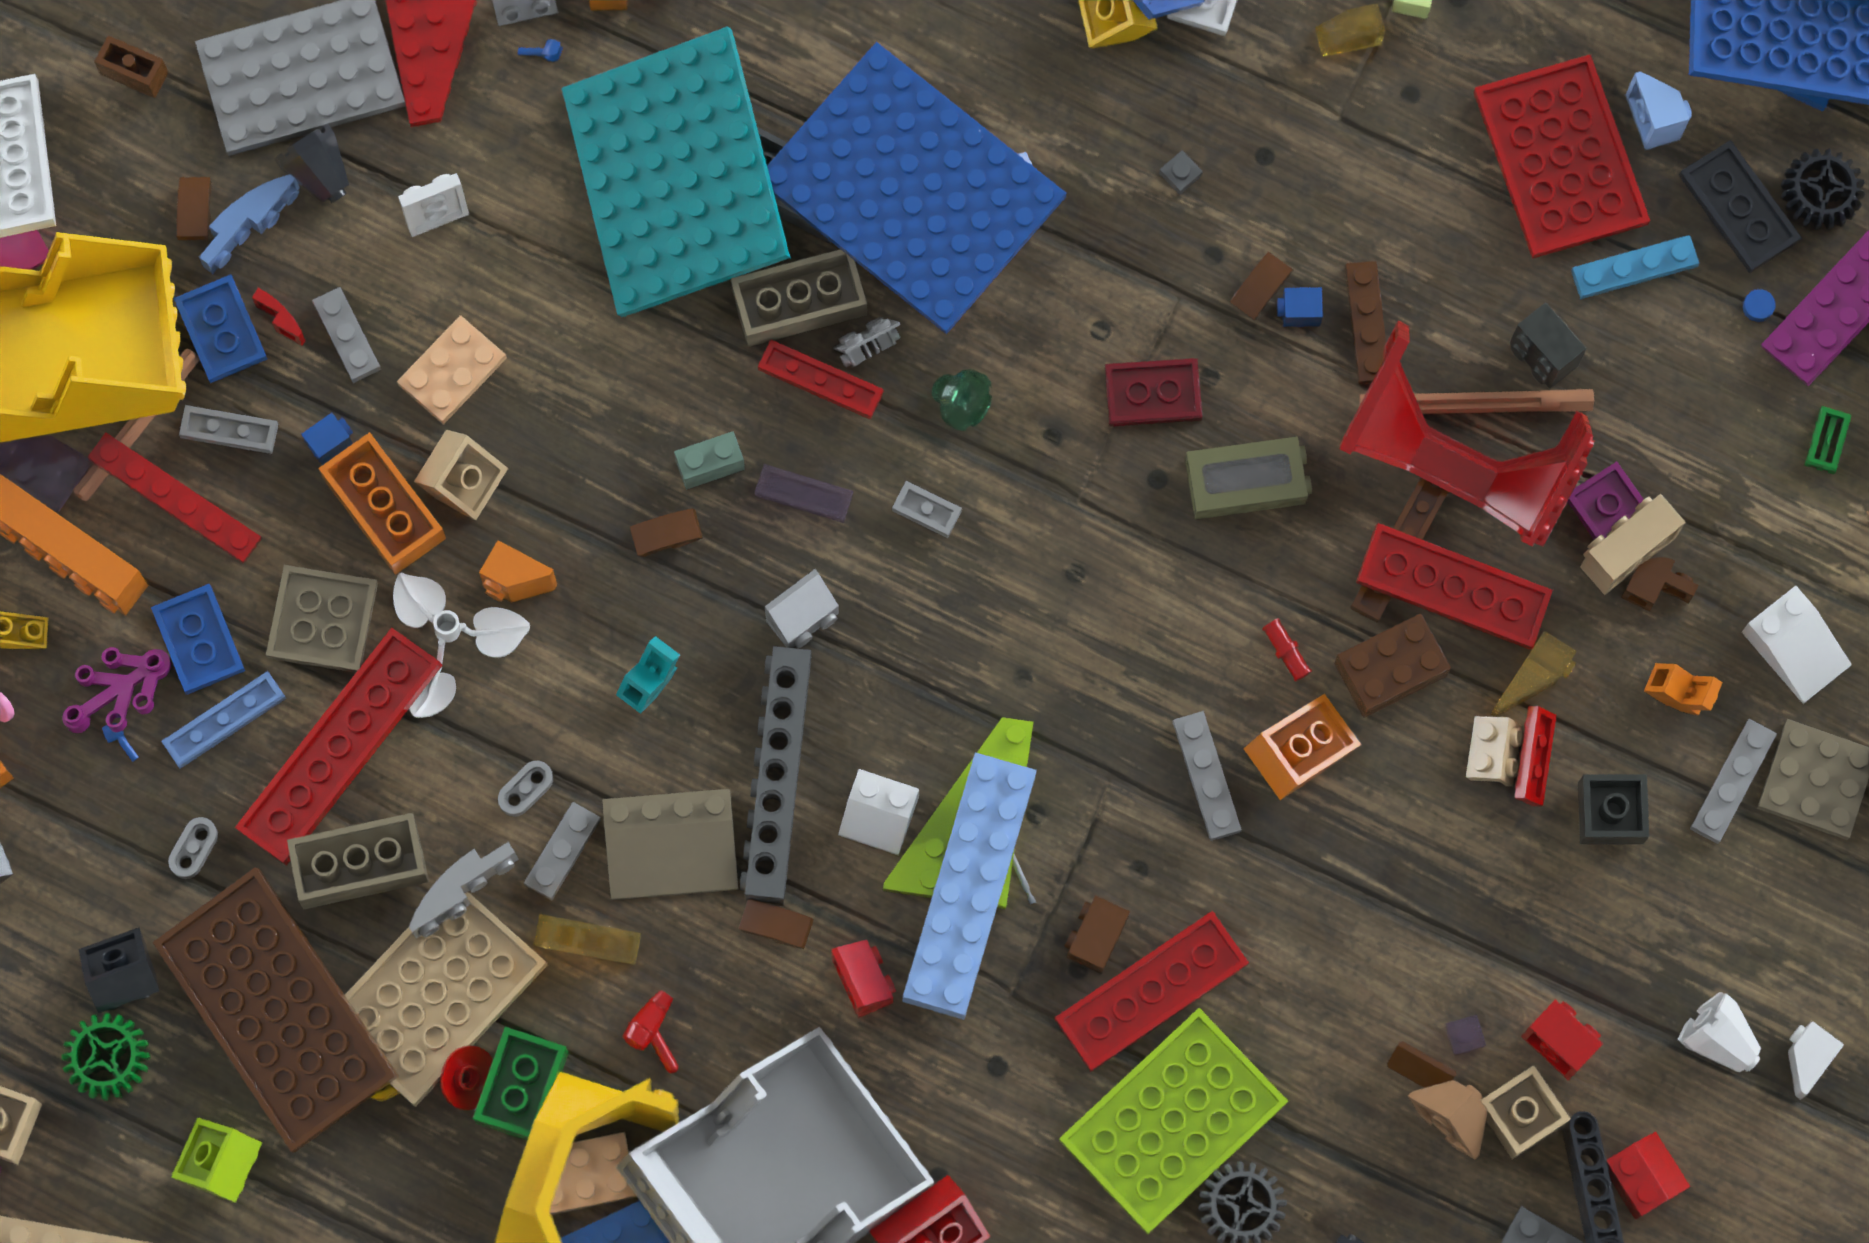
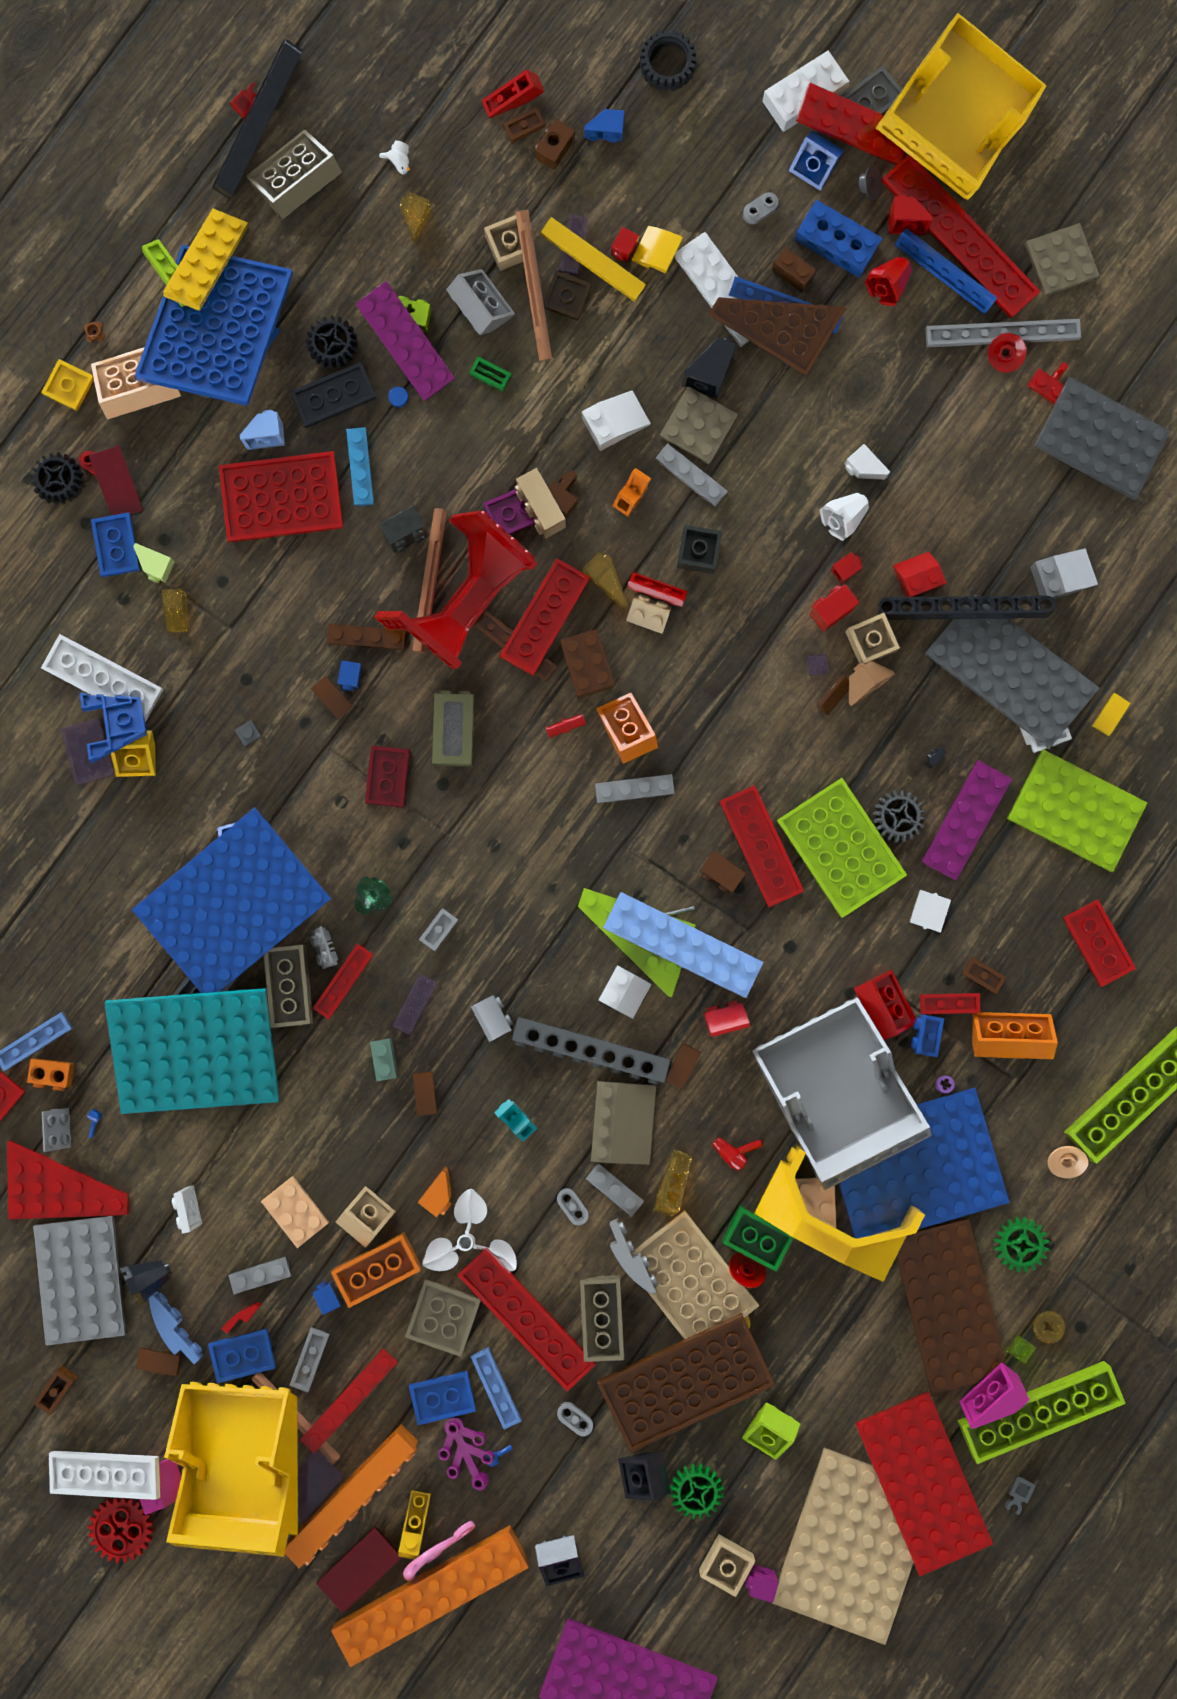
camera: 80 degrees left, 10 degrees up
none -> red brick [831,552,863,585]

